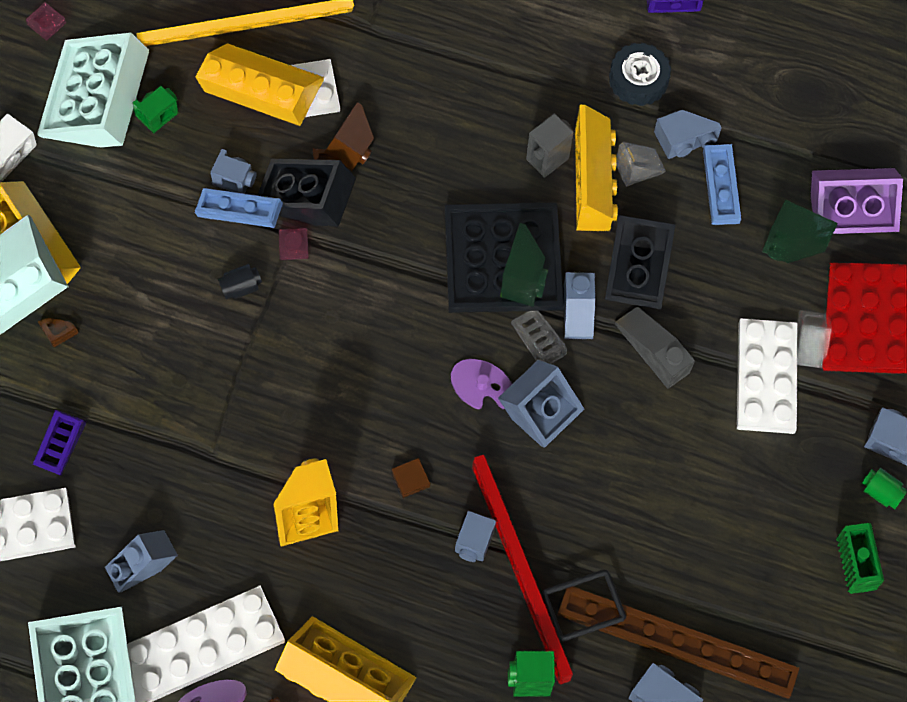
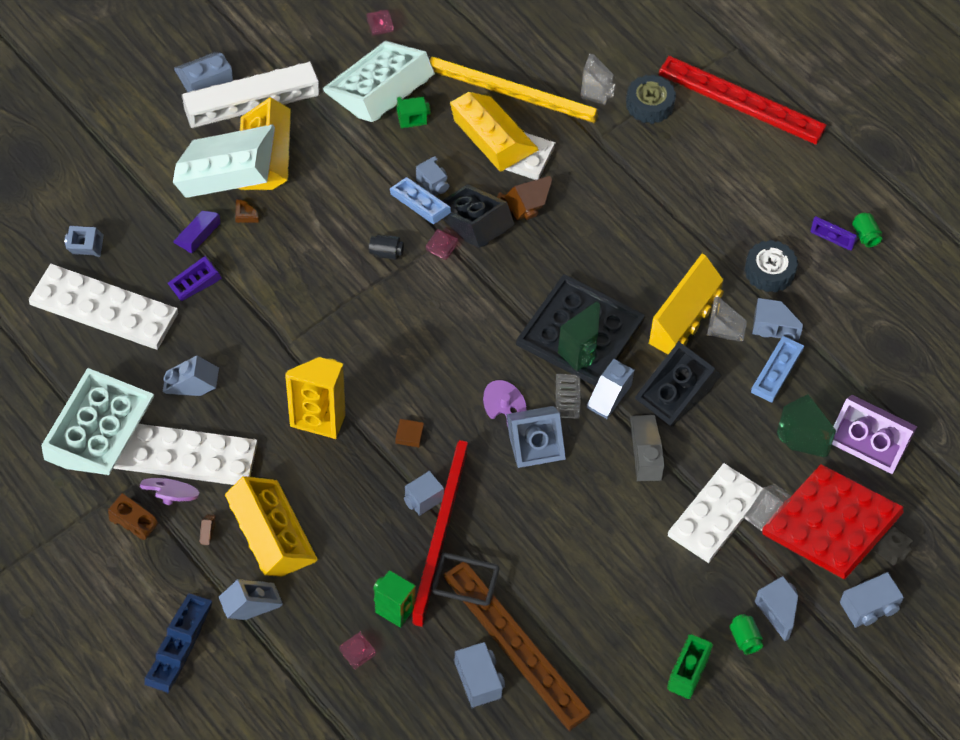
camera: 35 degrees right, 10 degrees down
dark grey brick [526,113,574,178] -> none
none -> dark purple slope [174,211,220,254]

